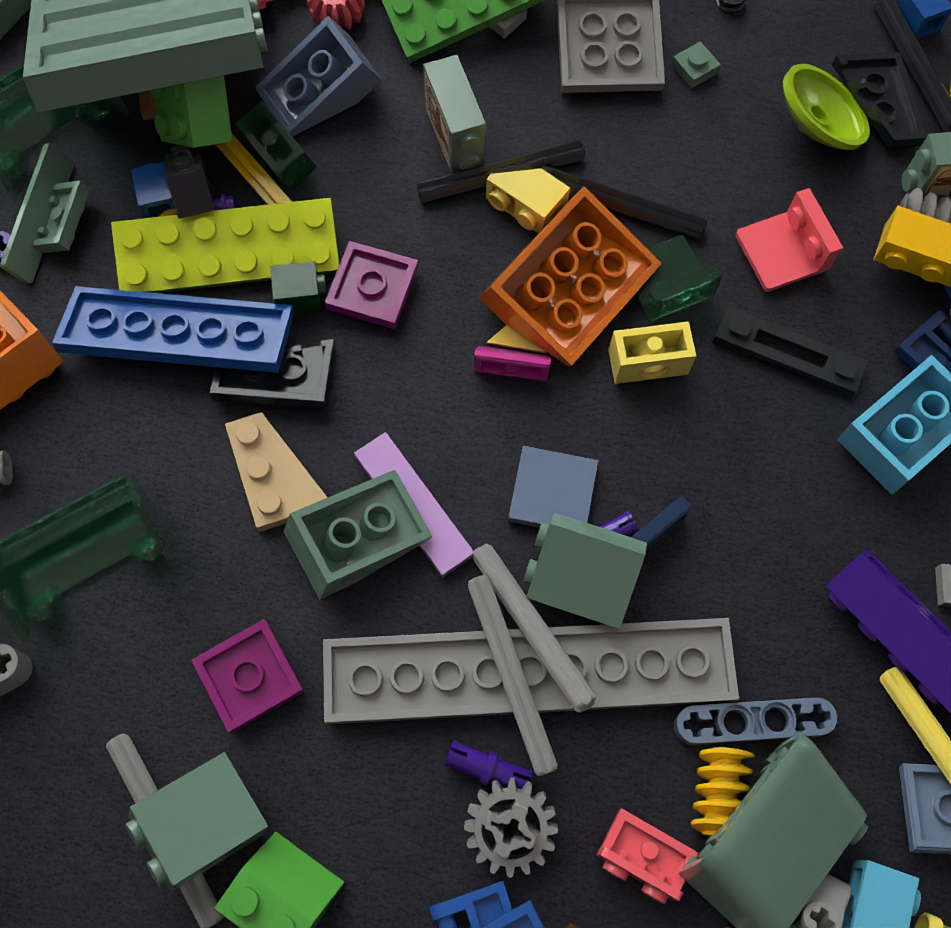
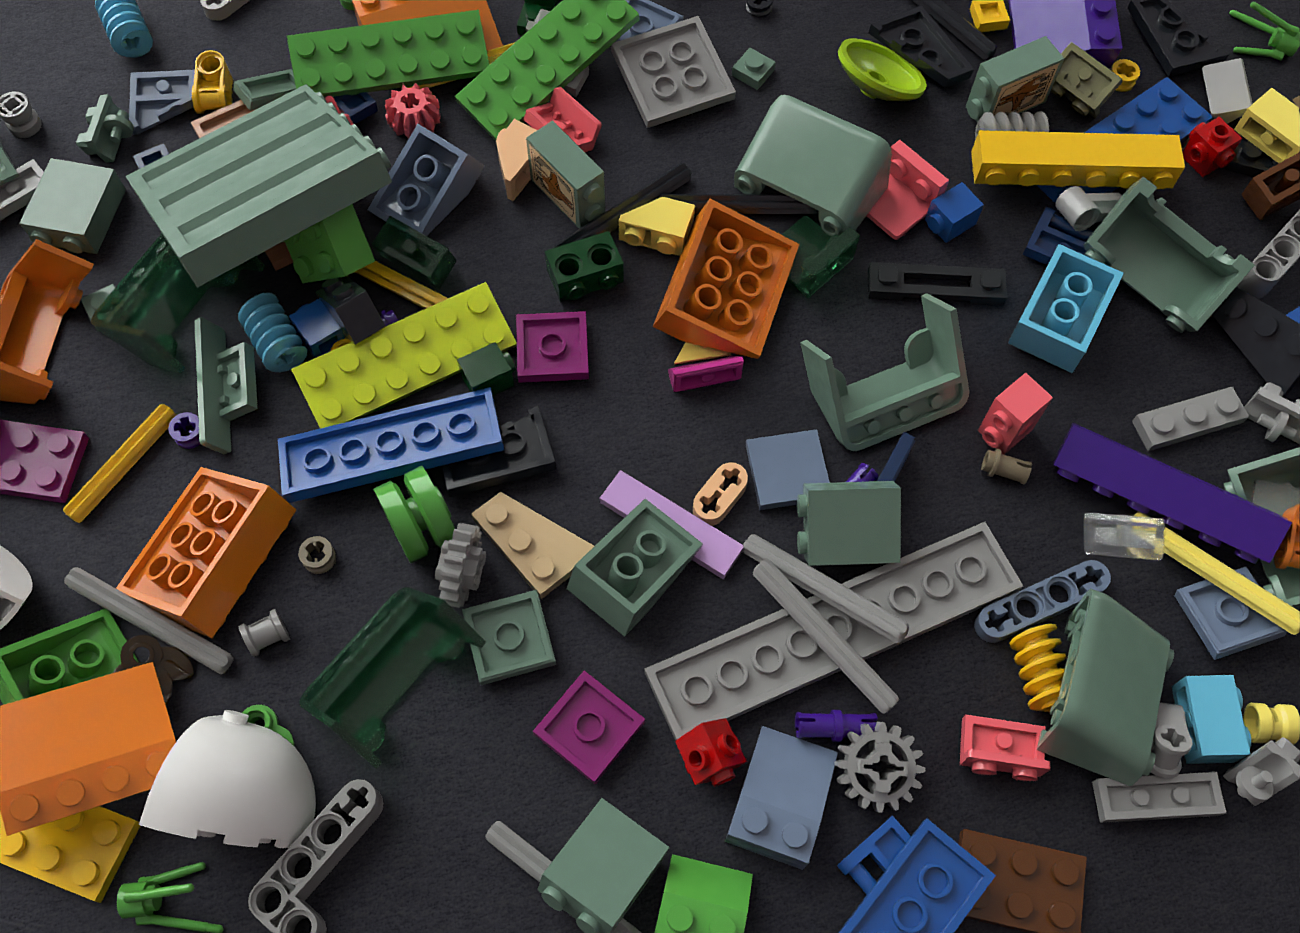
camera: 20 degrees left, 5 degrees down
light yellow brick [608,322,696,384] -> none
none -> medium azure piece [238,293,308,372]
none -> dark tan bush [298,536,336,574]
none -> bright green wheel [373,466,455,564]
none -> light grey gear [435,523,486,608]
none -> sand green plate [462,590,556,685]
none -> light nougat slope [496,119,537,201]
none -> coral bracket [523,87,602,152]
none -> dark green brick [545,231,624,302]
none -> red brick [675,718,747,787]
none -> light nougat beam [693,462,748,526]
none -> sand blue slope [725,726,838,870]
none -> sand green windscreen [734,95,892,241]
none -> sand green windscreen [800,293,969,451]
none -> blue brick [925,182,984,243]
none -> coral brick [978,373,1053,454]
none -> dark tan pin [981,449,1032,484]
none -> clear slope [1084,513,1166,560]

